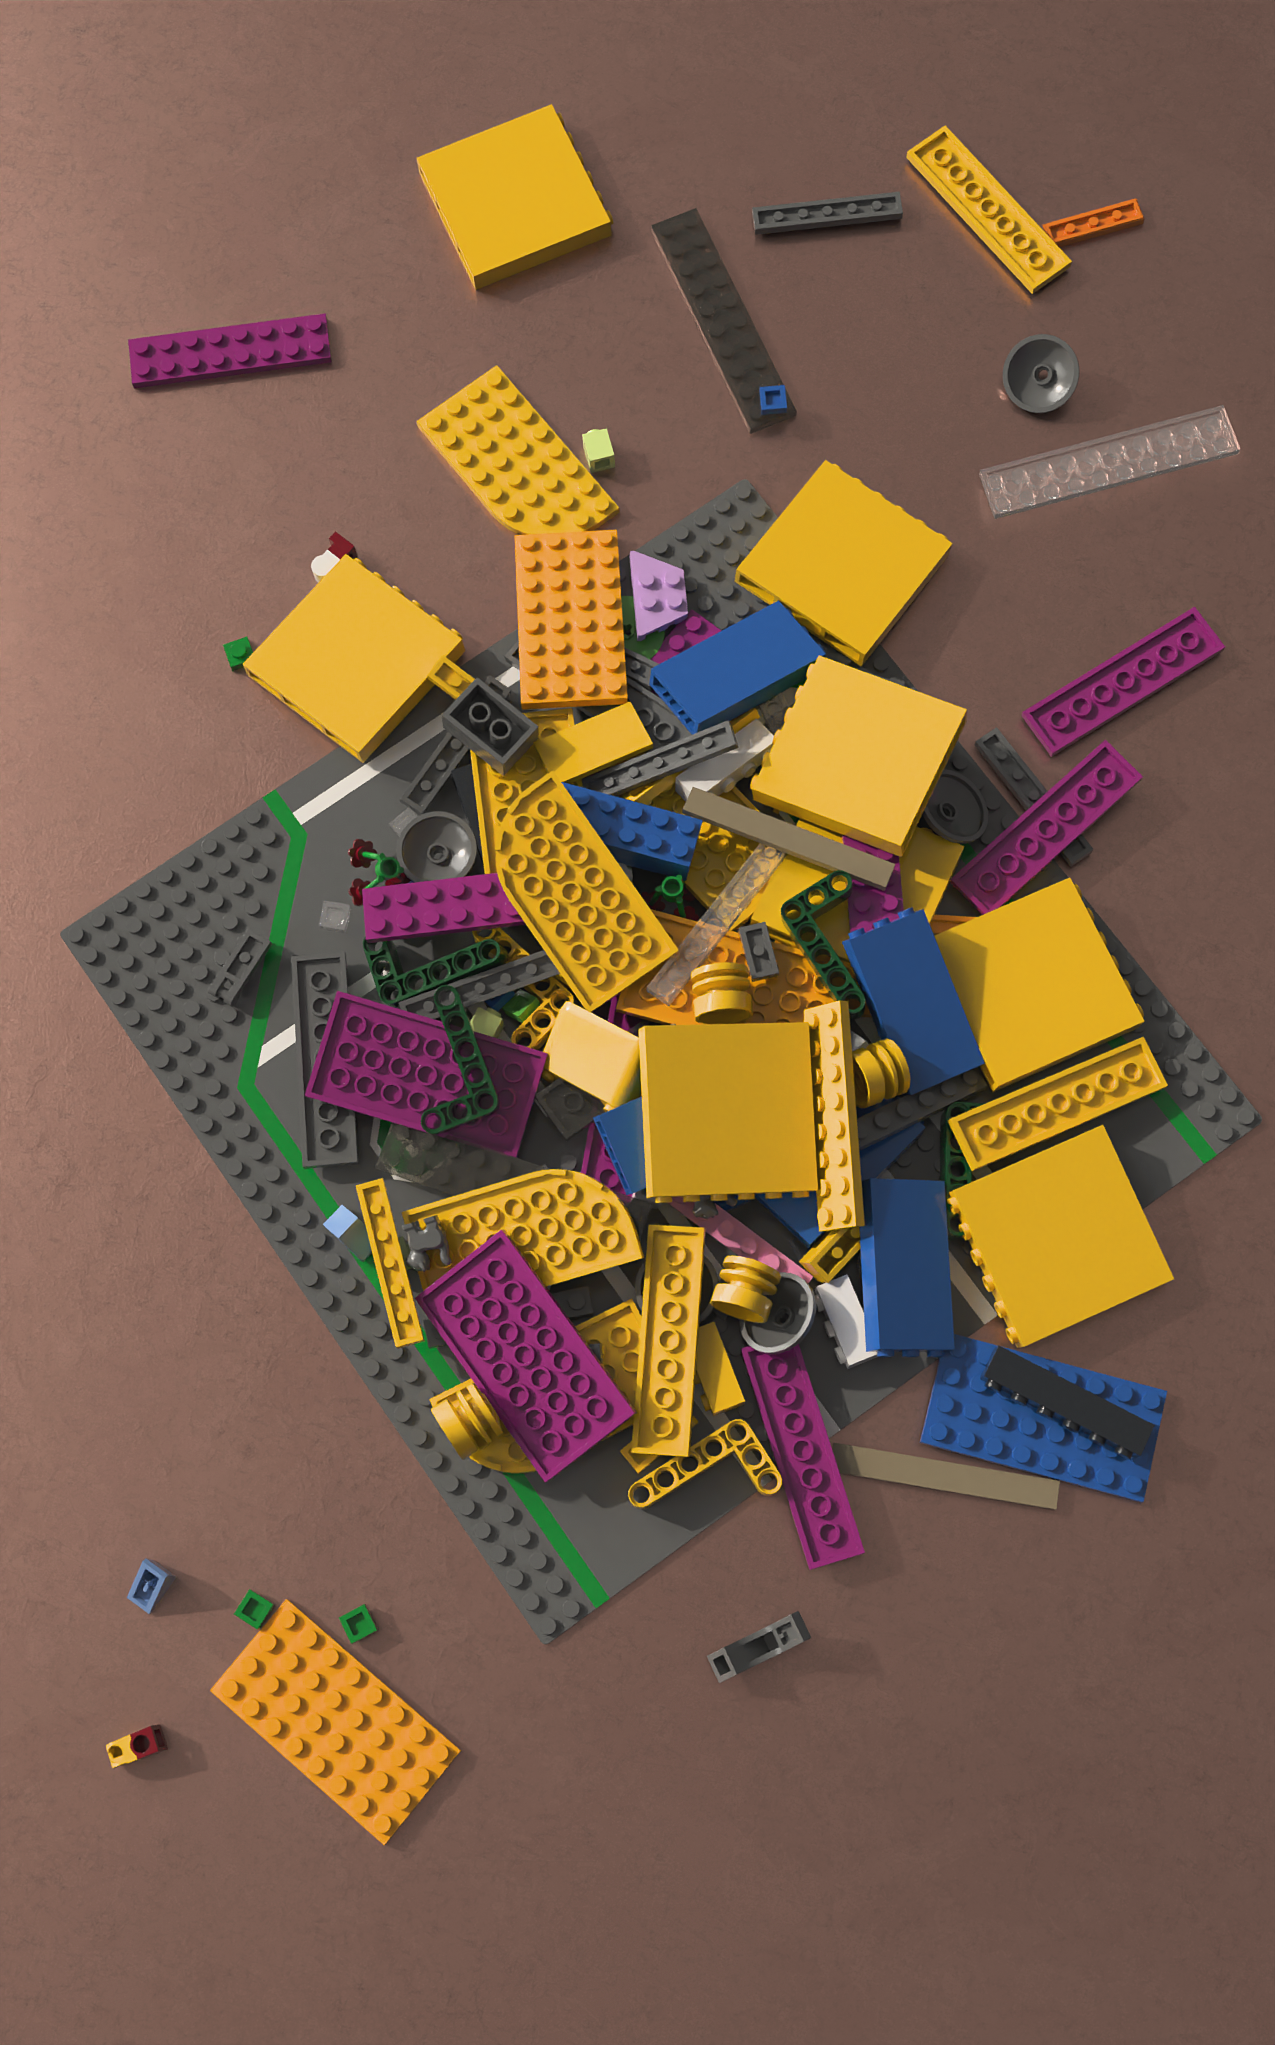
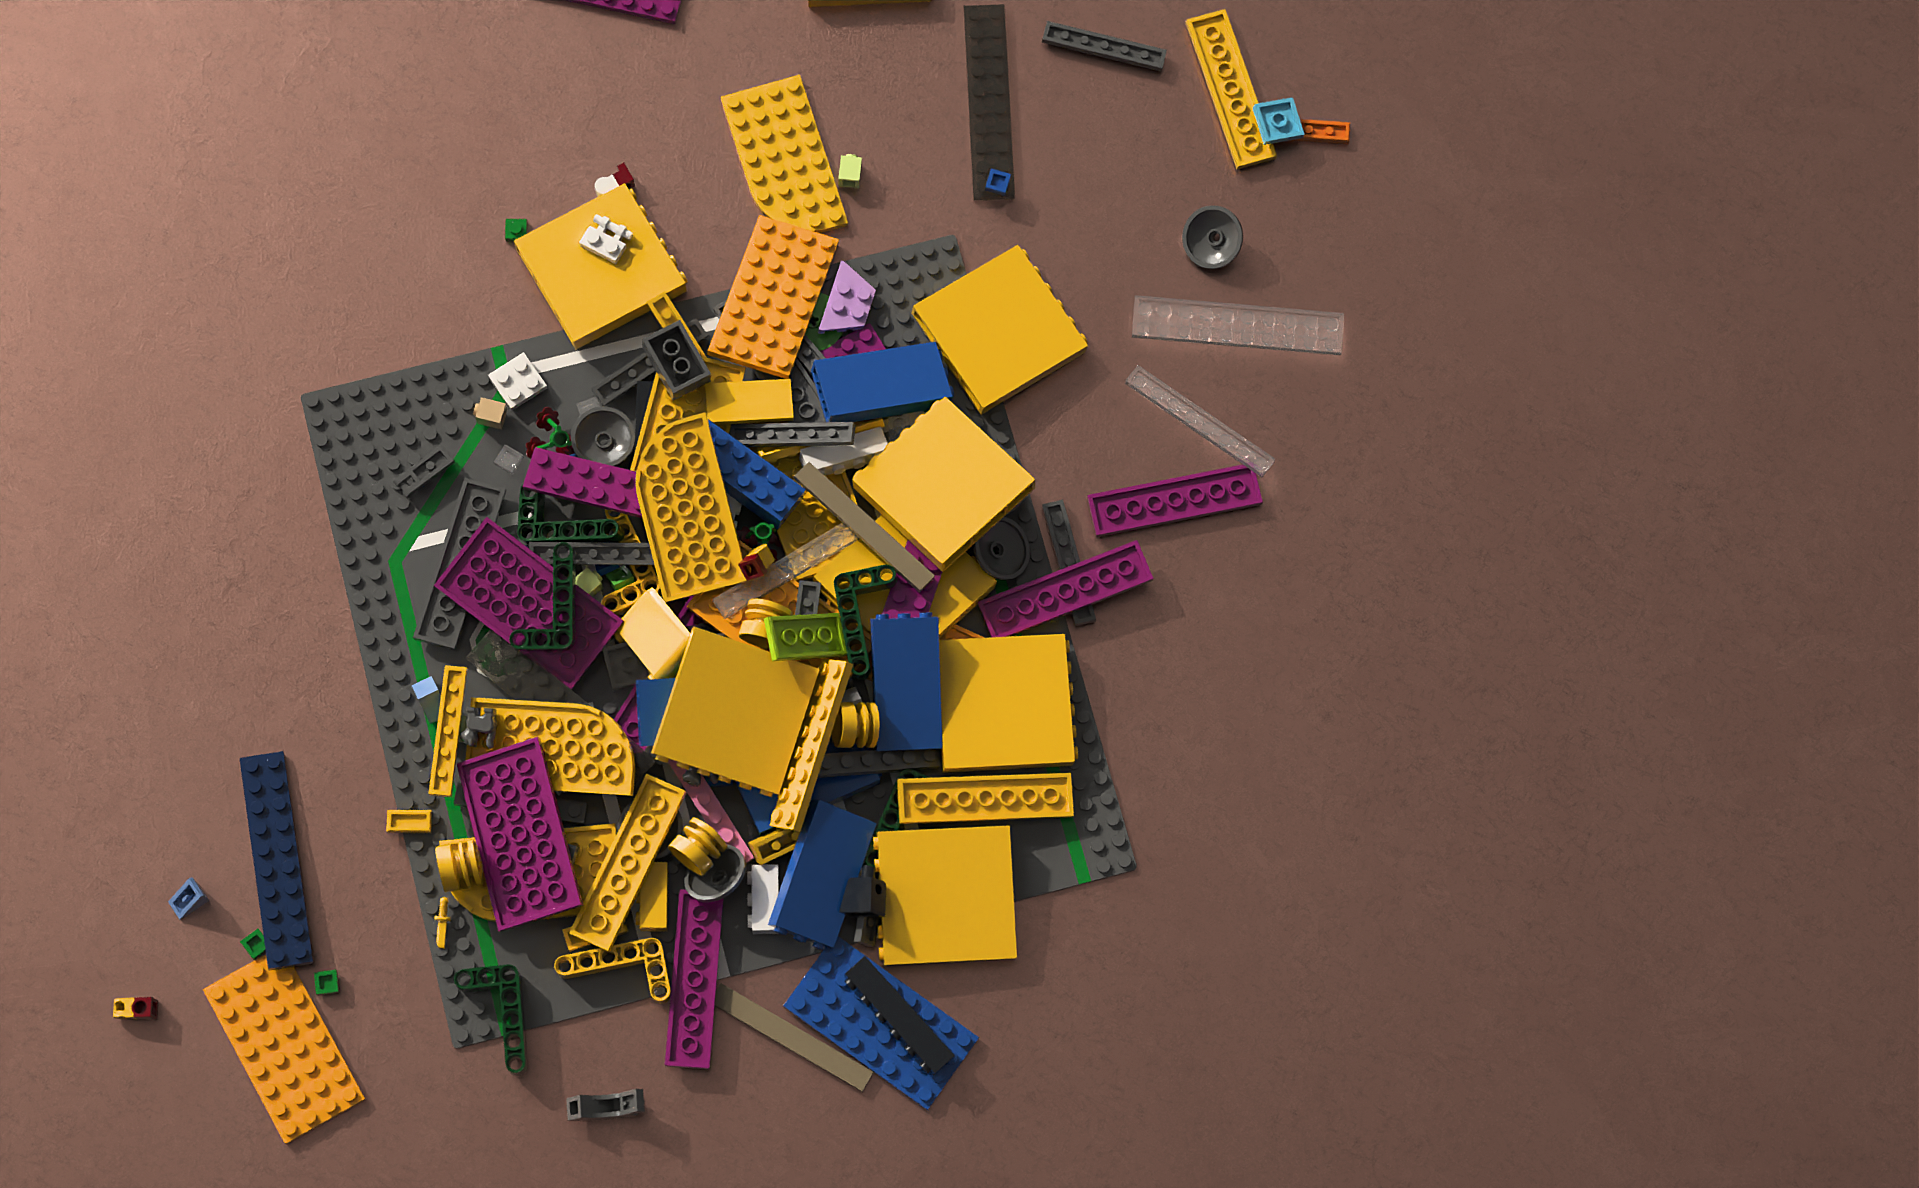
camera: 10 degrees right, 0 degrees up
none -> dark blue plate [239,751,313,971]
none -> yellow tile [386,810,432,833]
none -> yellow piece [434,897,451,949]
none -> dark green beam [454,964,528,1076]
none -> tan brick [473,397,508,430]
none -> white plate [488,352,547,410]
none -> white plate [579,214,633,264]
none -> dark red leg [738,544,775,581]
none -> lime tile [764,613,847,661]
none -> black torso [839,865,886,918]
none -> dark grey plate [854,917,880,947]
none -> clear plate [1125,365,1275,477]
none -> medium azure plate [1252,97,1305,145]

